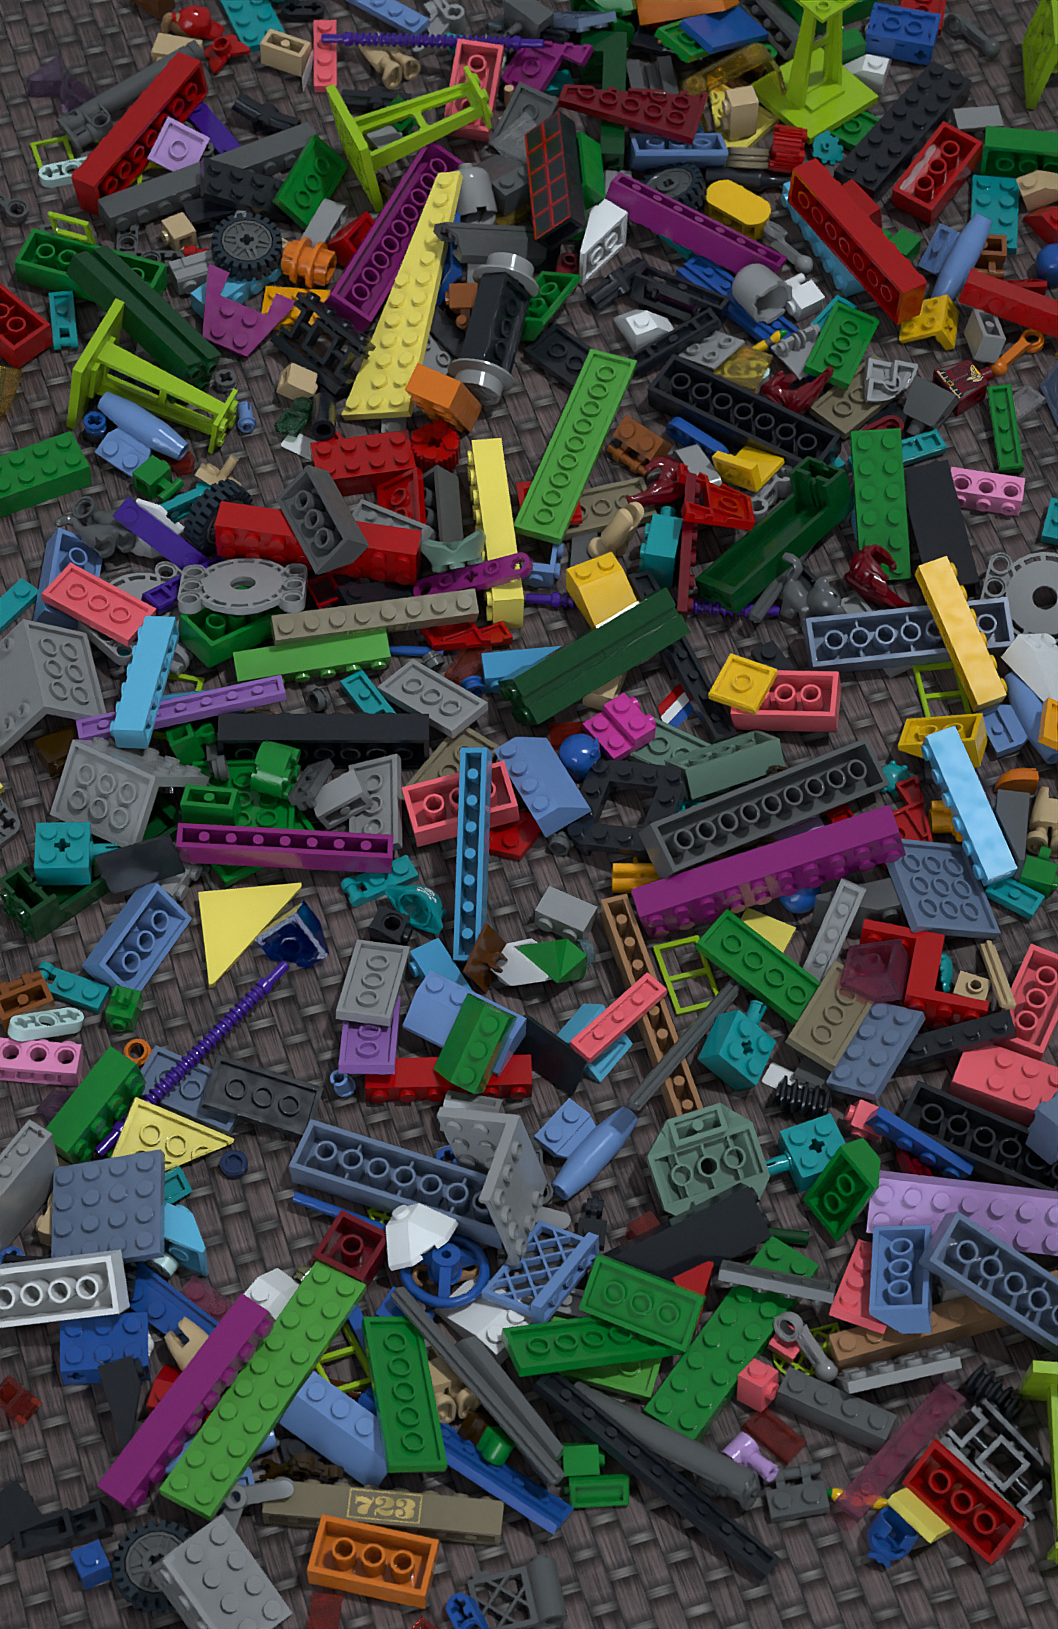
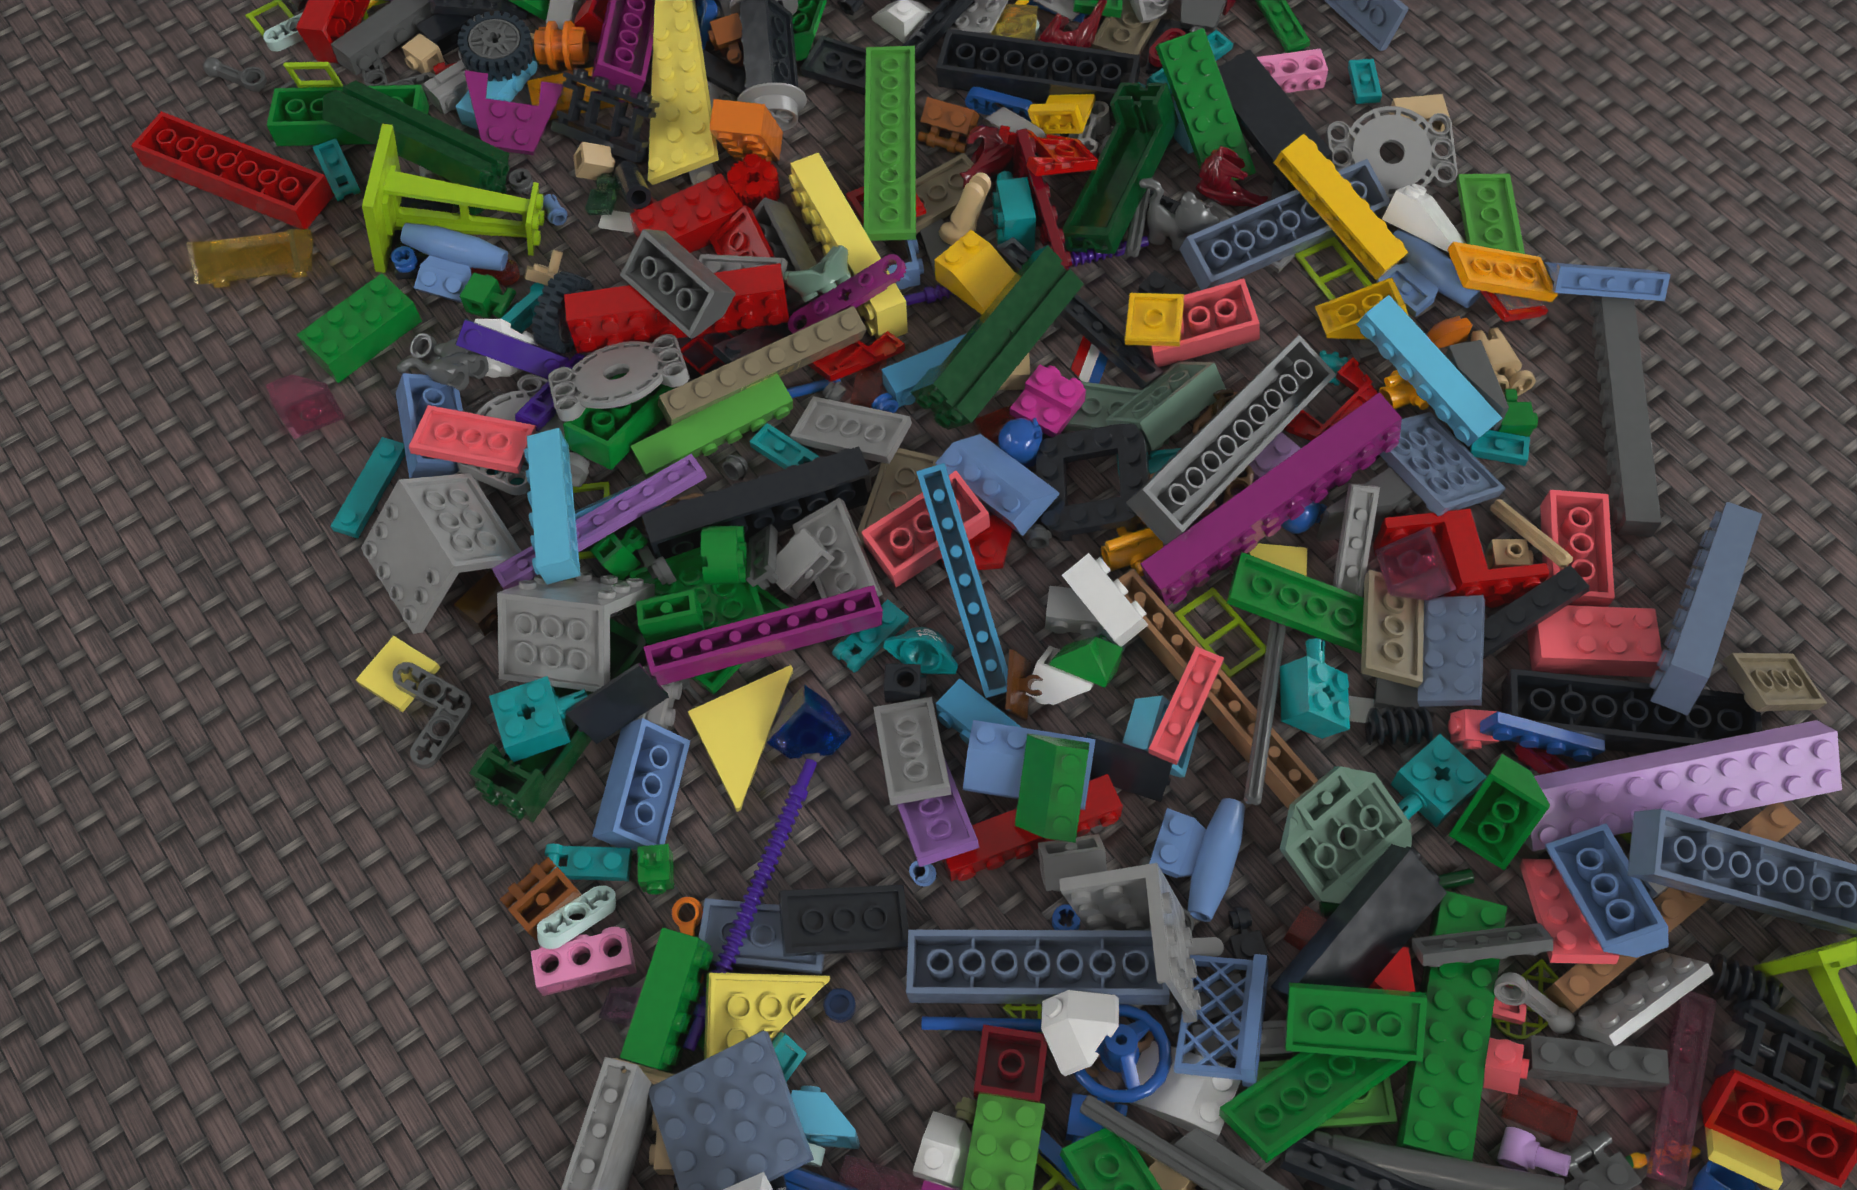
camera: 15 degrees left, 5 degrees up
none -> white brick [1062,553,1148,647]

